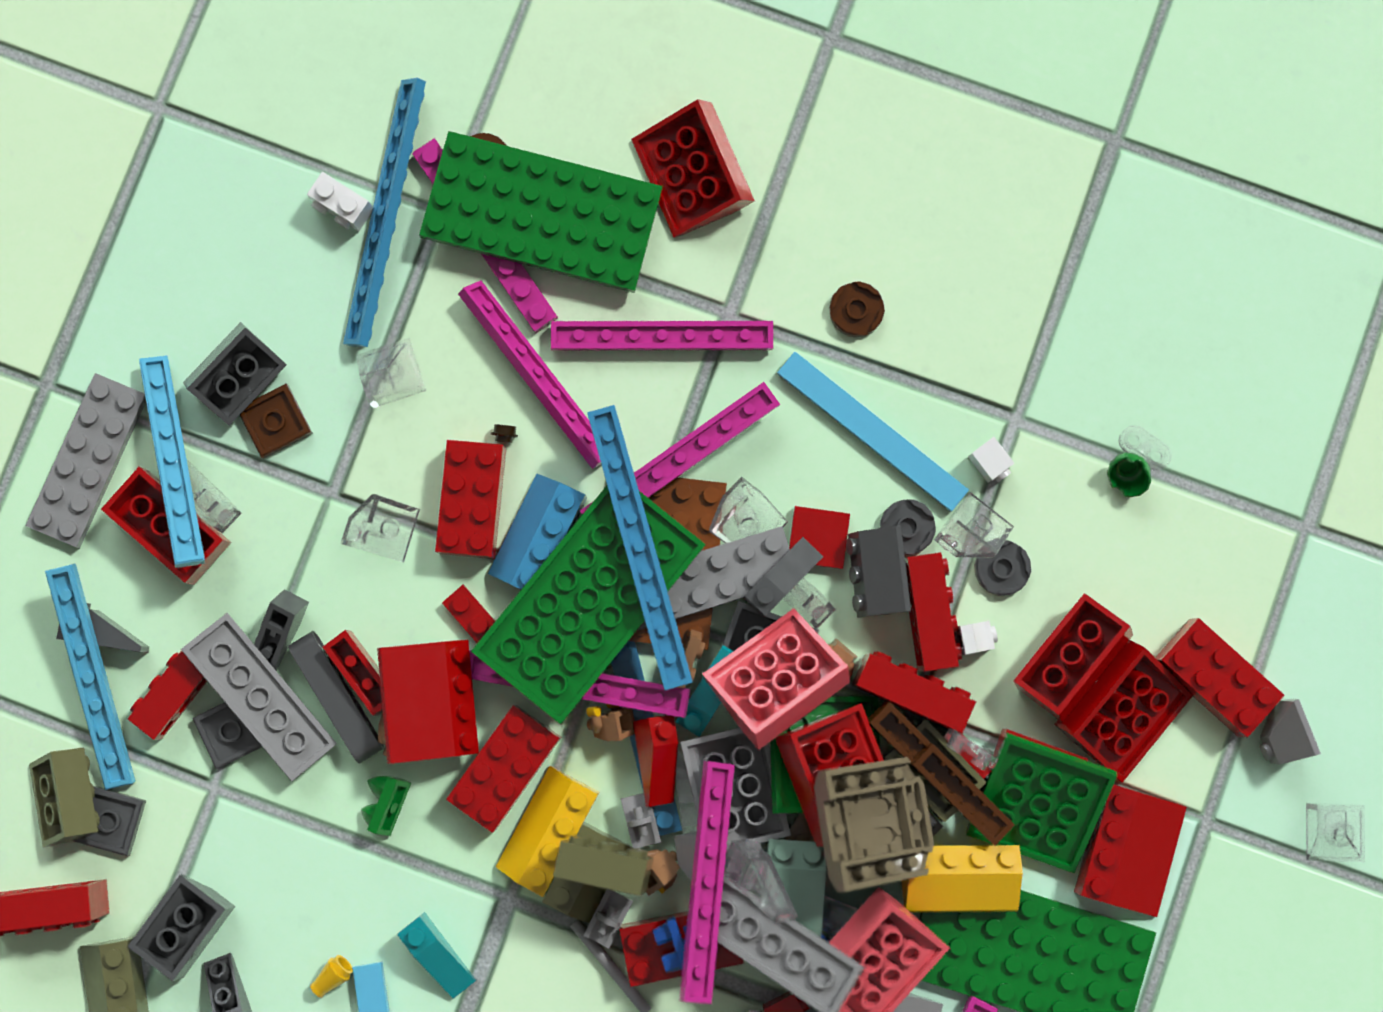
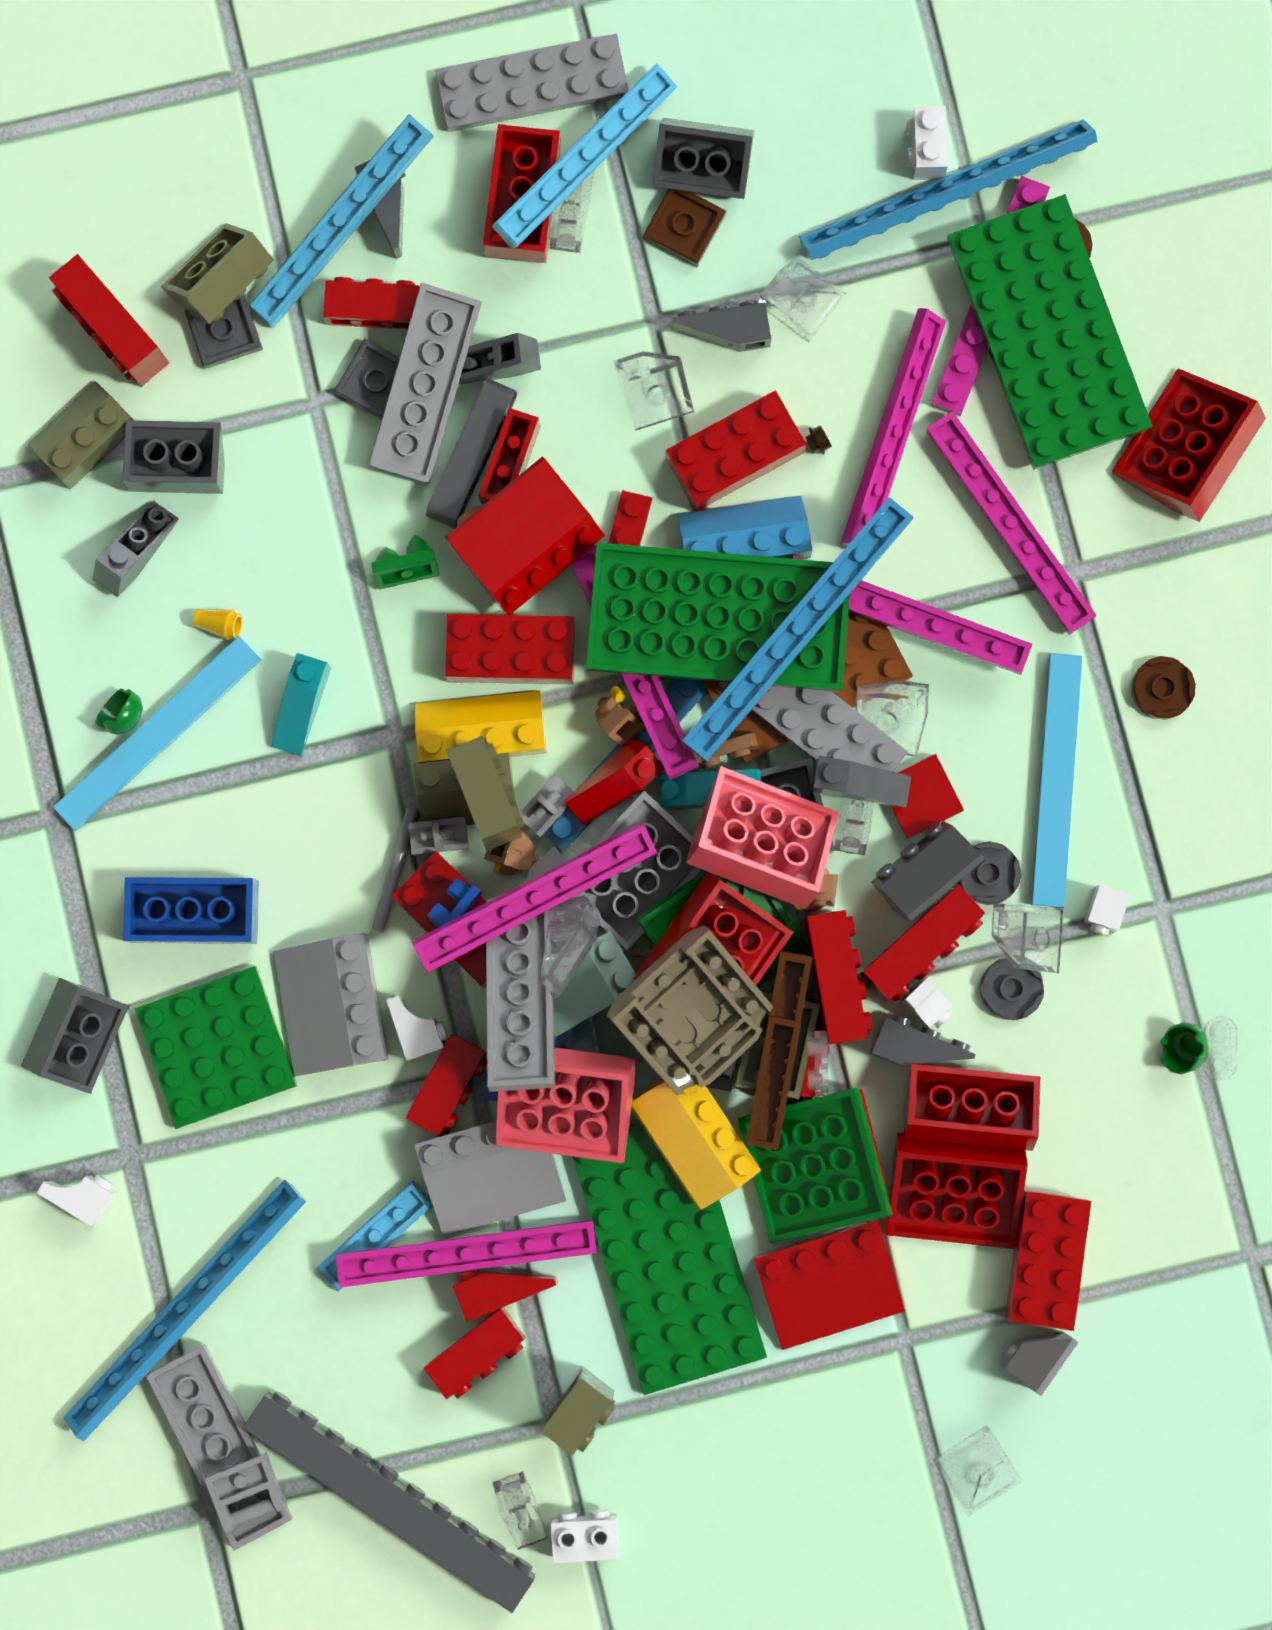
camera: 65 degrees right, 0 degrees up
none -> dark grey slope [672,300,771,352]
none -> dark grey slope [870,1014,976,1065]

